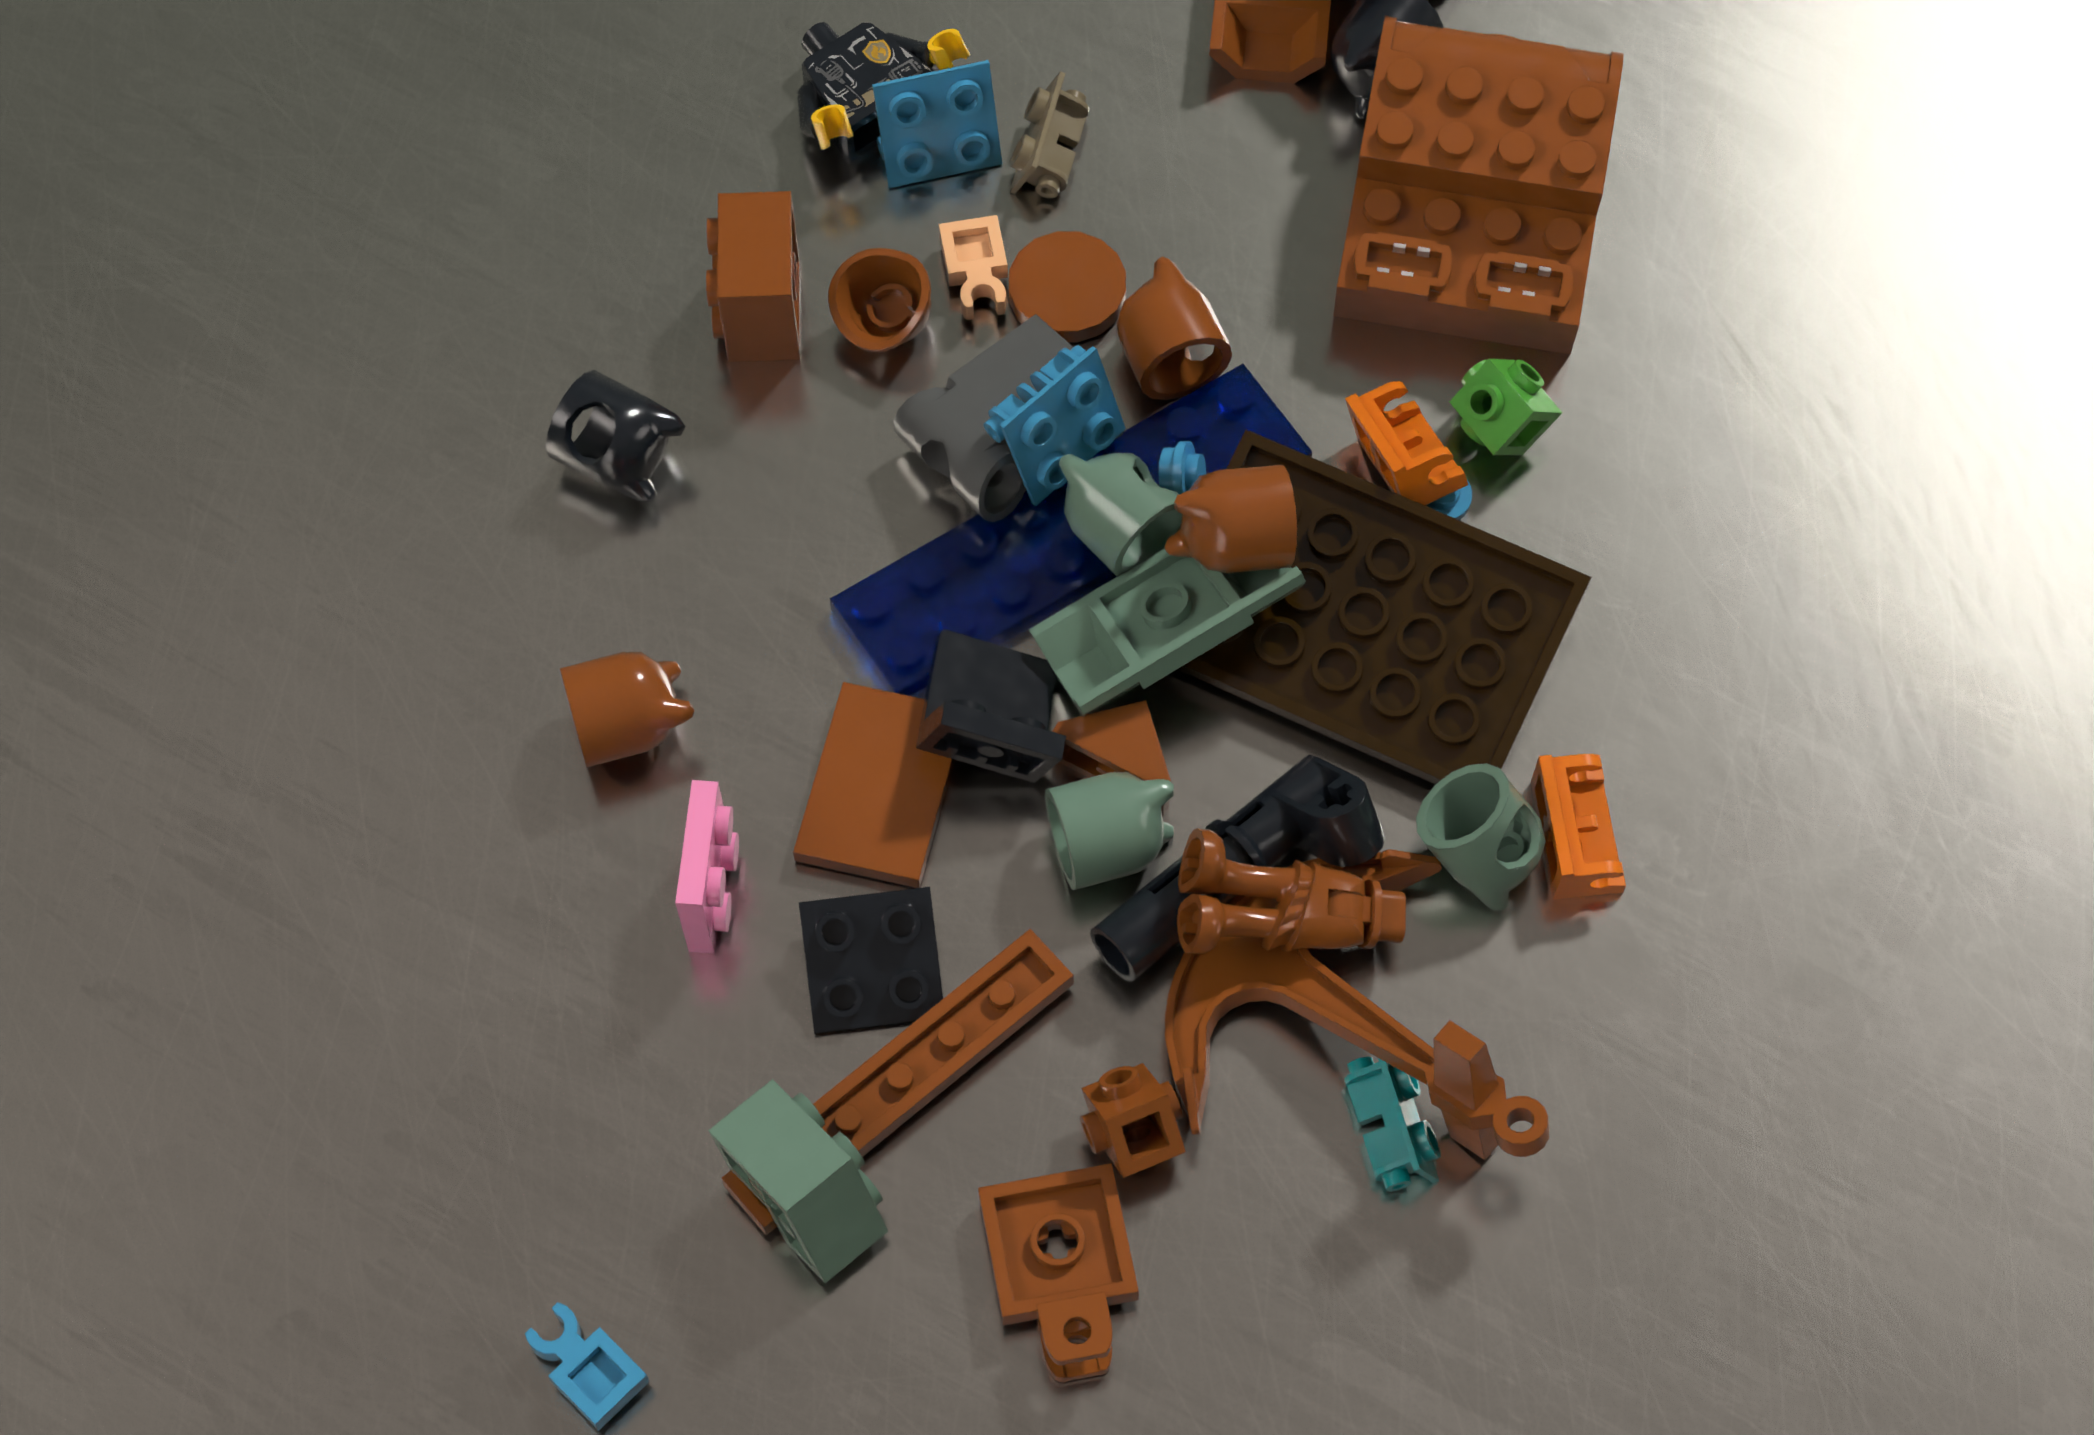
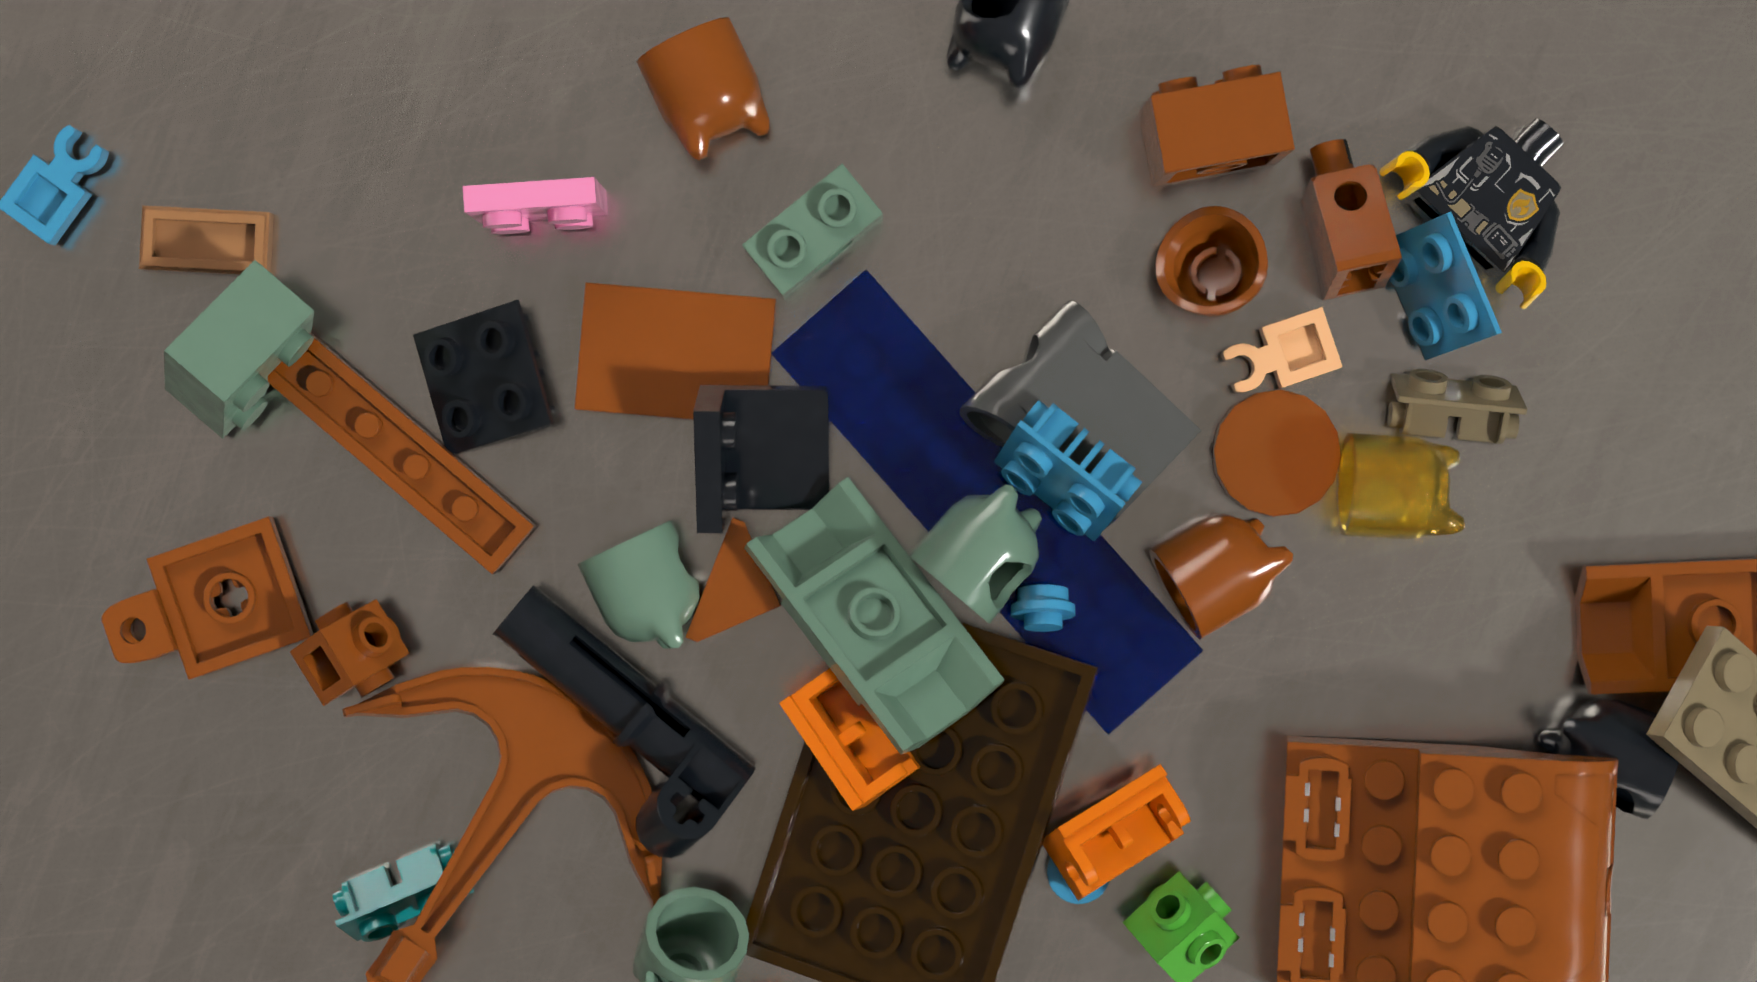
camera: 80 degrees right, 25 degrees up
dark orange piece [1164,465,1297,573] -> none
dark orange piece [1177,828,1406,954] -> none
none -> medium nougat tile [139,205,274,276]
none -> sand green brick [742,163,883,300]
none -> orange hinge [779,668,920,811]
none -> dark orange torso [1302,139,1402,300]
none -> clear yellow piece [1336,432,1465,539]

